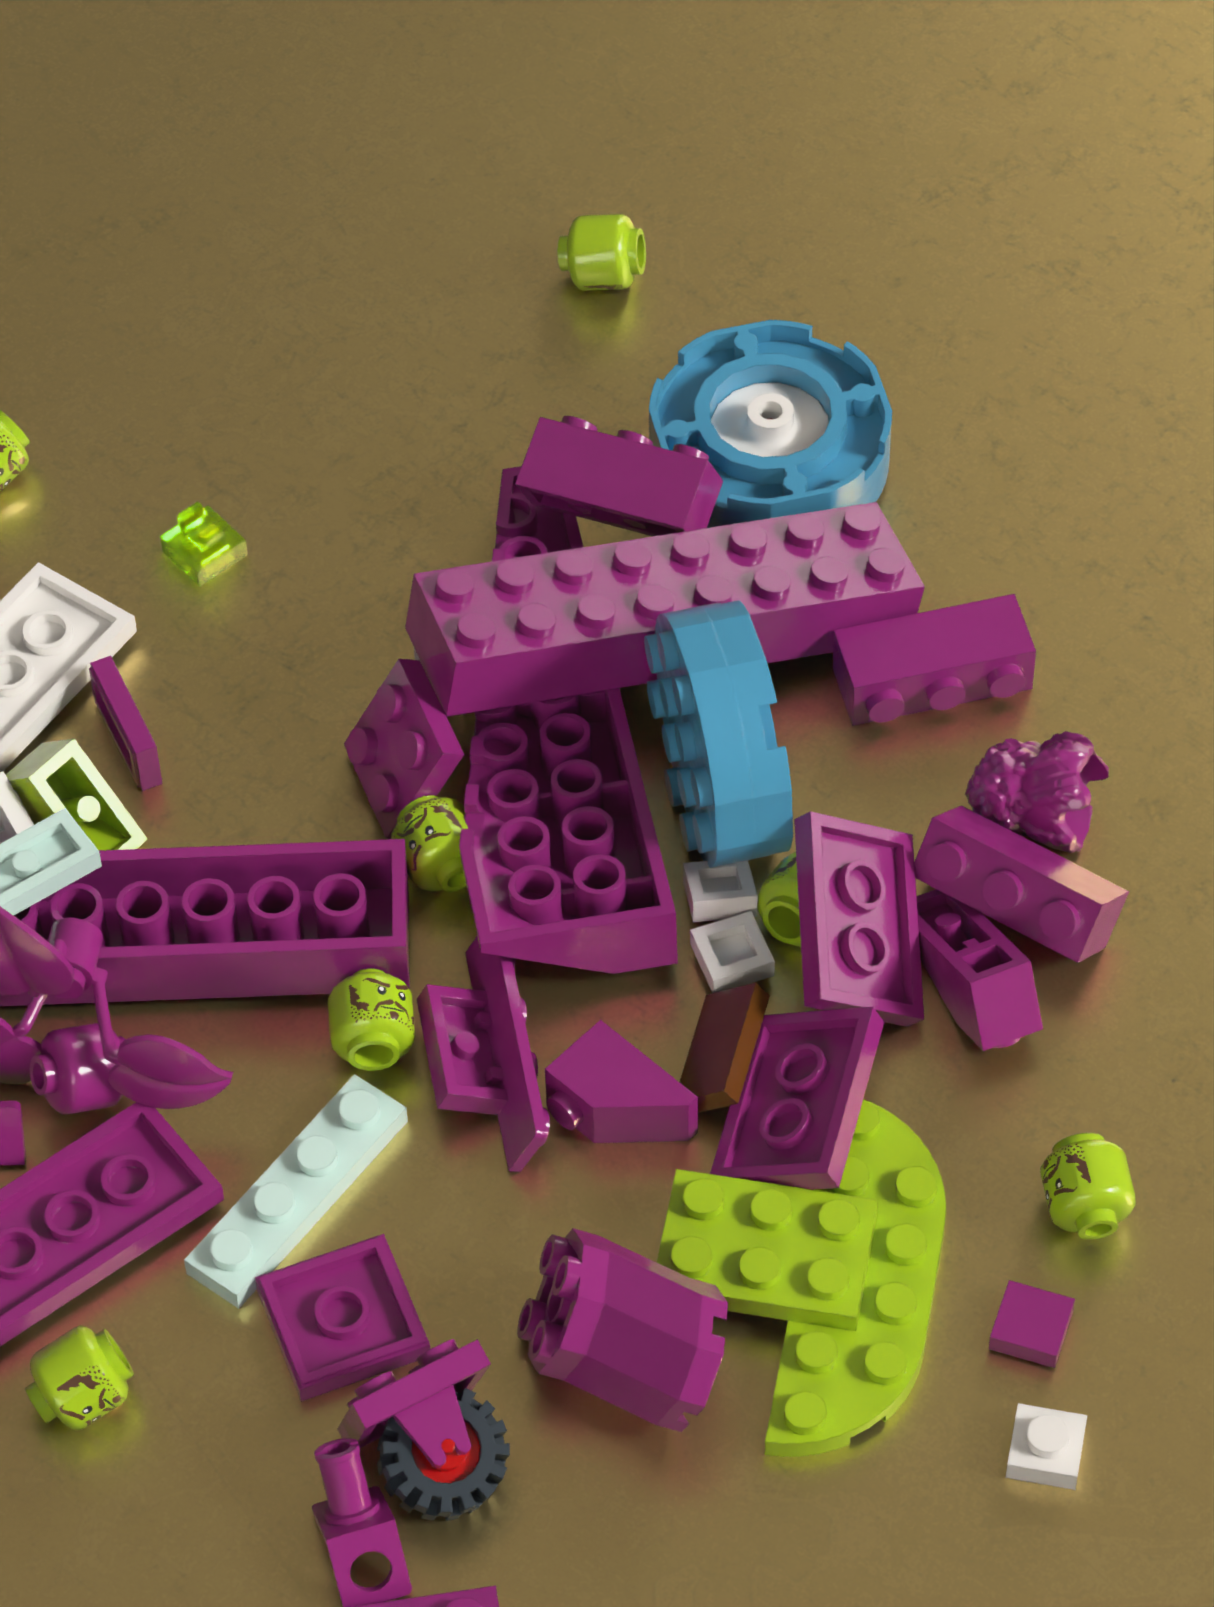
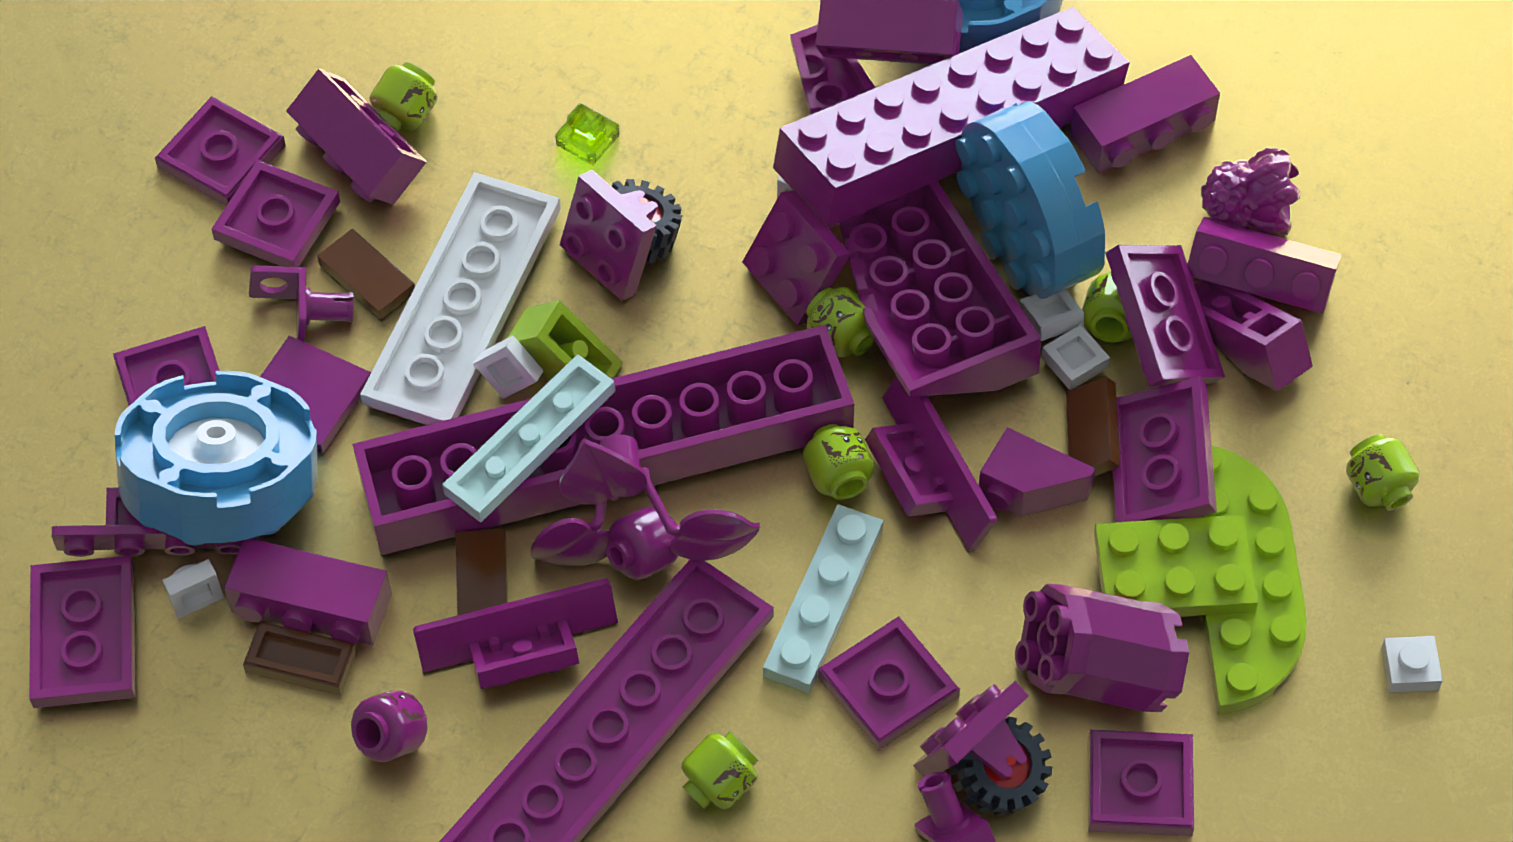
camera: 15 degrees left, 5 degrees up
magenta tile [89,655,163,791] -> none
magenta tile [988,1280,1075,1368] -> none
none -> magenta plate [559,170,683,301]
none -> magenta tile [1088,729,1194,836]

